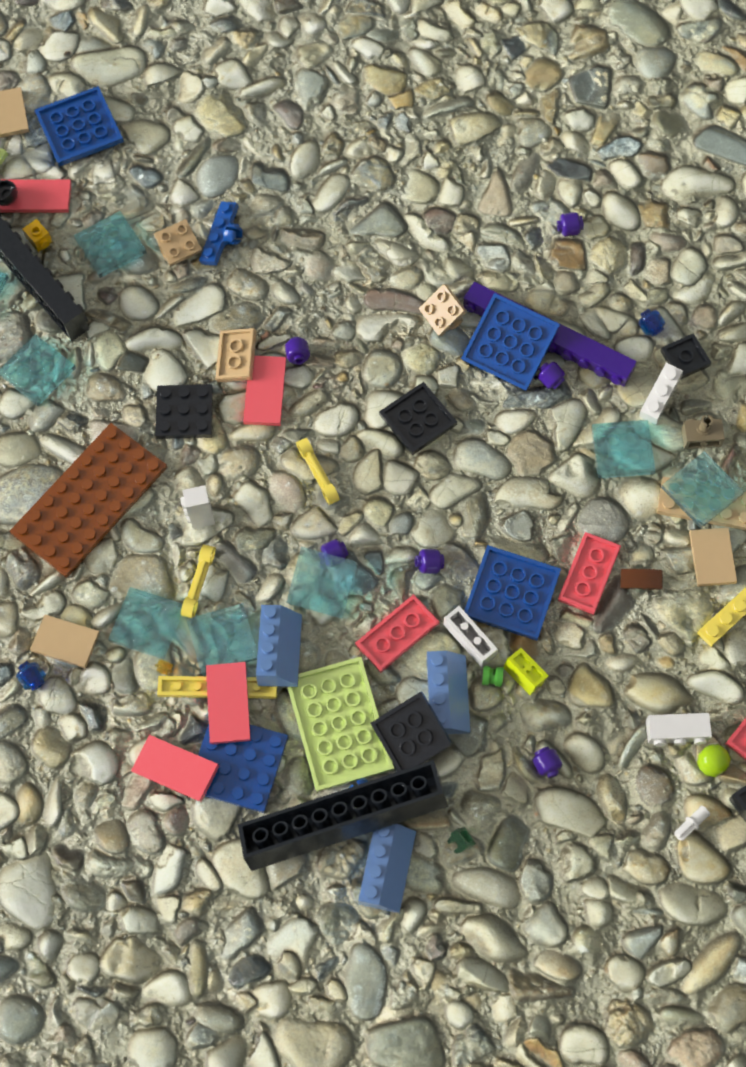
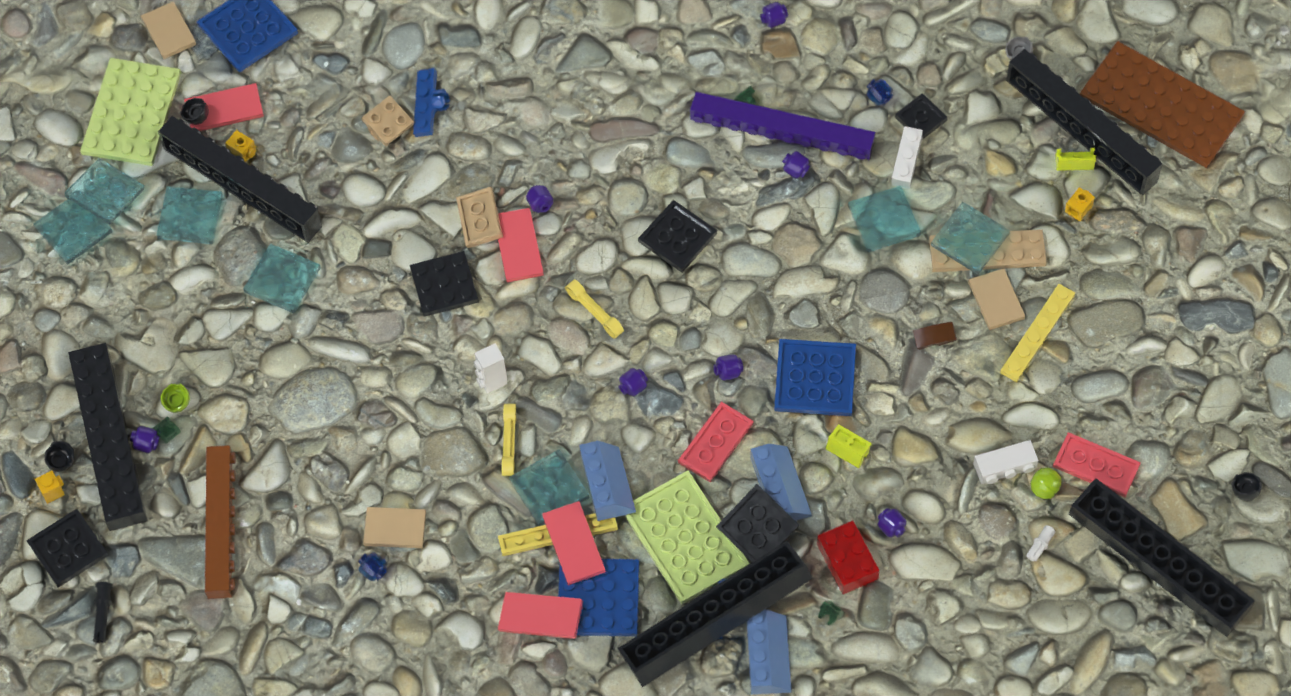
camera: 15 degrees left, 5 degrees down
dark orange plate [9,423,168,578] -> none
clear light blue plate [74,211,147,278] -> none
clear light blue plate [108,587,182,659] -> none
clear yellow plate [154,659,174,675] -> none
clear light blue plate [286,547,358,618] -> none
tan plate [419,284,467,336] -> none
white brick [443,606,498,668] -> none
blue plate [461,293,560,391] -> none
bright green wheel [482,665,504,687] -> none
coral tile [557,532,621,615] -> none
dark tan brick [681,415,725,449] -> none
none -> clear green tile [734,86,756,105]
none -> red brick [817,520,880,595]

